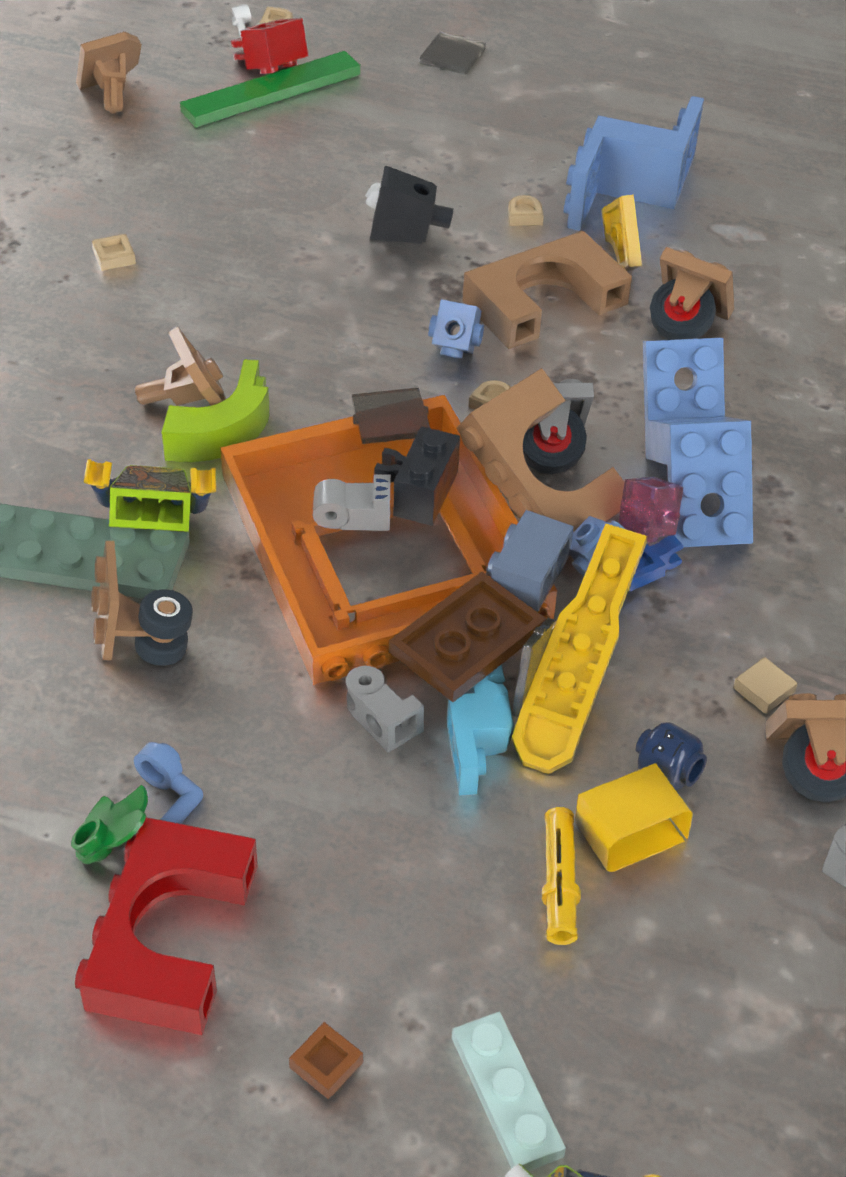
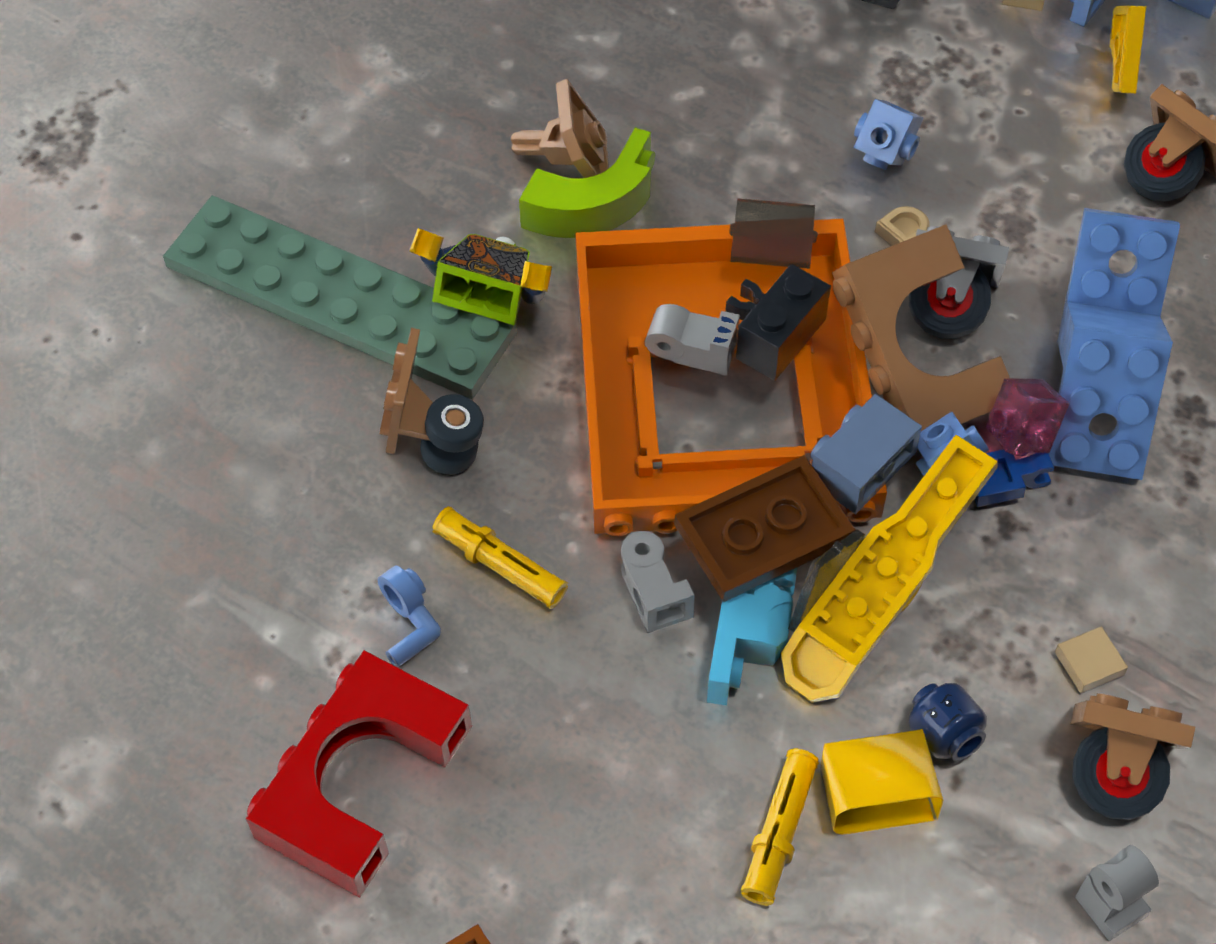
camera: 20 degrees right, 10 degrees up
green plate [71,785,148,864] -> none
medium nougat arch [463,230,632,349] -> none
none -> yellow pin [432,506,568,609]

